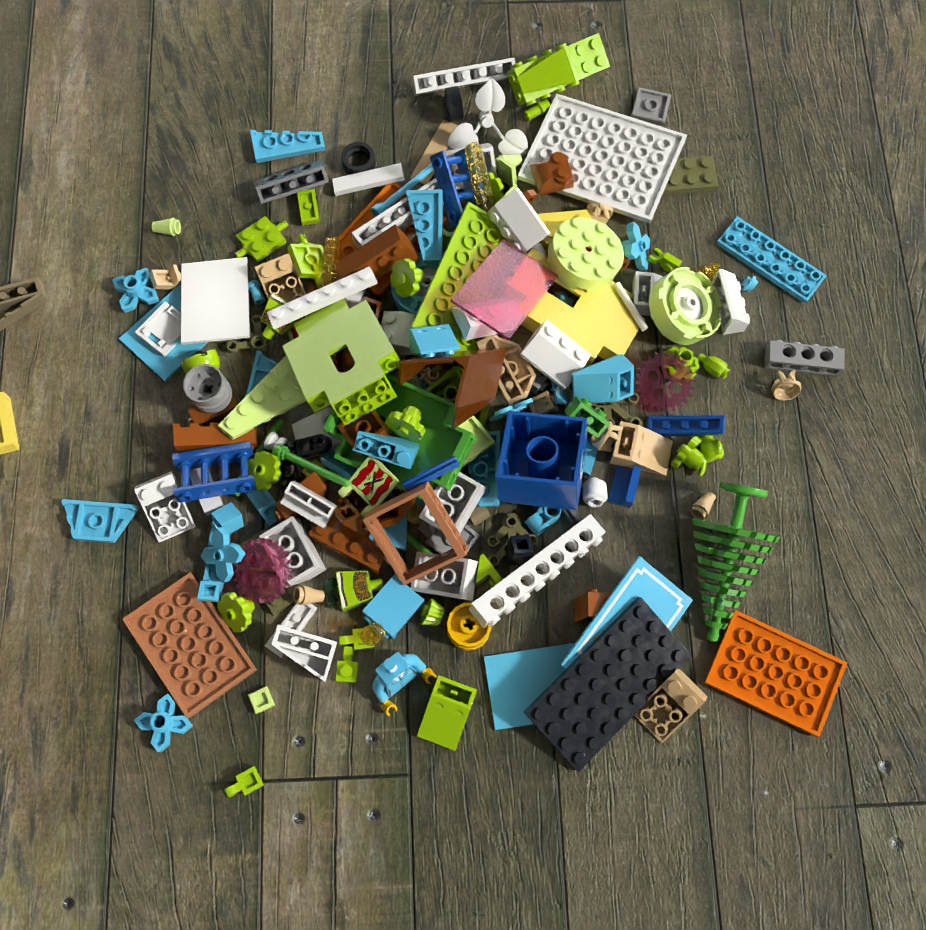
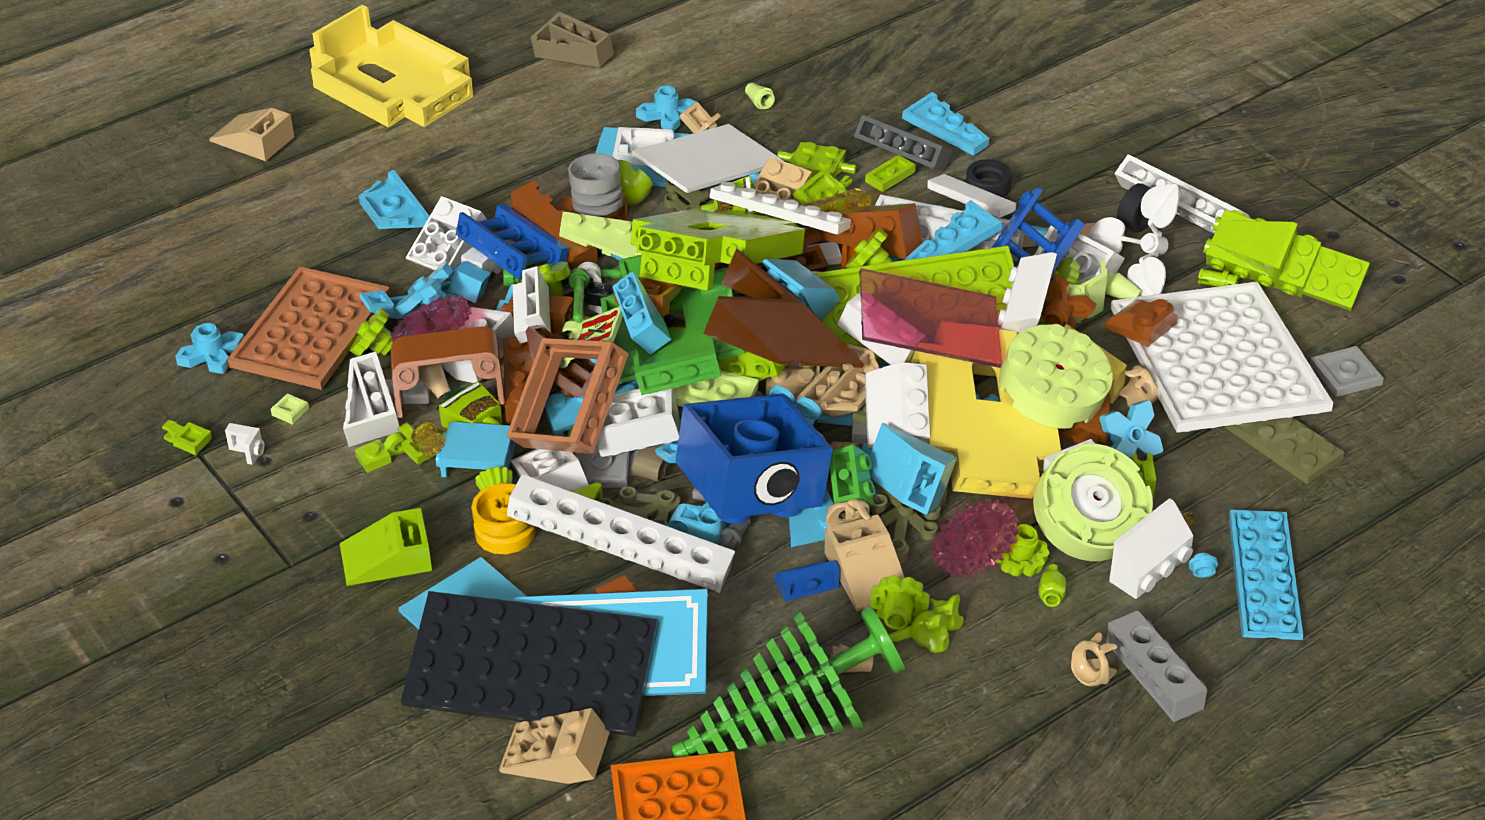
camera: 60 degrees right, 30 degrees down
medium azure torso [372,652,437,716] -> none
lime plant [385,406,426,442] -> none
blue axle [402,456,459,491] -> none
clear yellow beam [465,142,494,212] -> none
black brick [504,535,534,565] -> none
white head [582,477,608,507] -> none
white bar [614,282,648,331] -> none
blue tile [647,415,725,436] -> none
none -> white bracket [225,423,265,465]
none -> dark orange windscreen [391,326,505,418]

